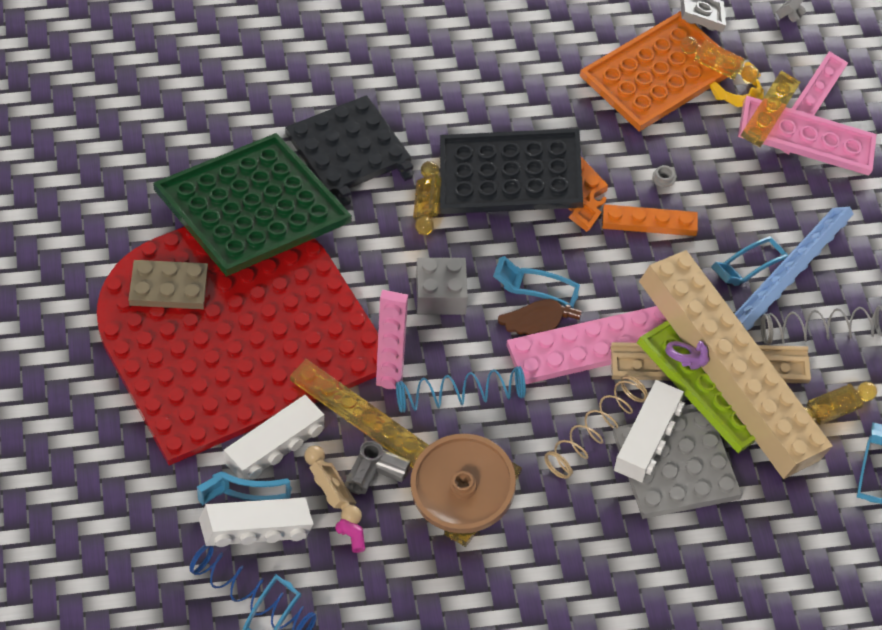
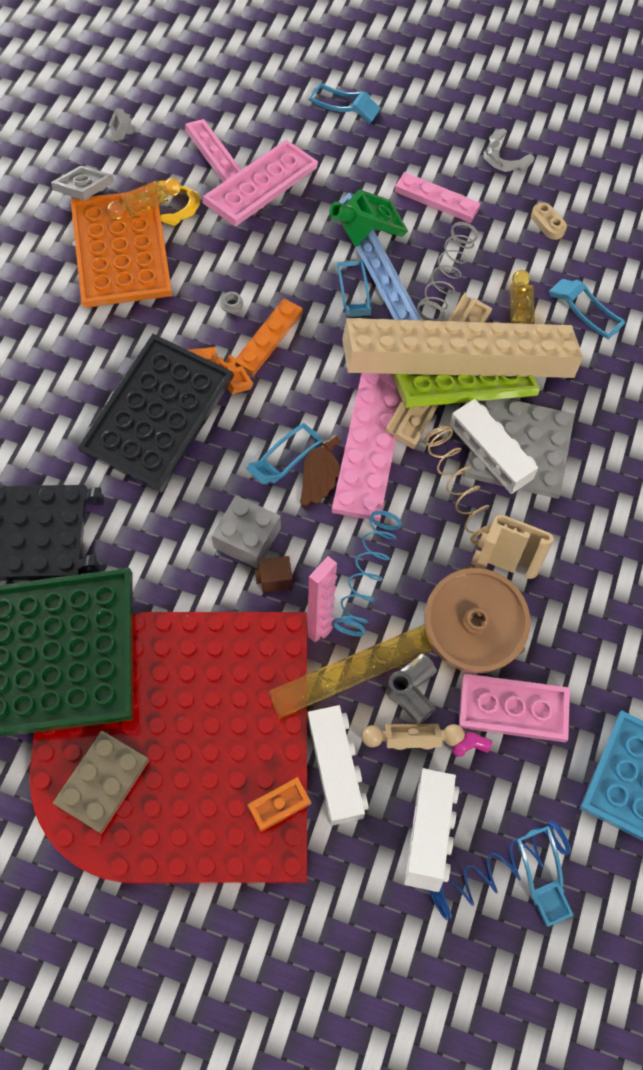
camera: 60 degrees left, 10 degrees up
dark azure piece [197,472,292,505] -> none
clear yellow plate [413,161,441,235] -> none
medium lavender piece [665,341,709,370] -> none
clear yellow plate [740,71,801,148] -> none
none -> orange plate [247,777,311,832]
none -> reddish brown brick [255,556,293,592]
none -> green plate [329,189,408,247]
none -> bright pink plate [459,674,570,742]
none -> tan piece [471,514,554,579]

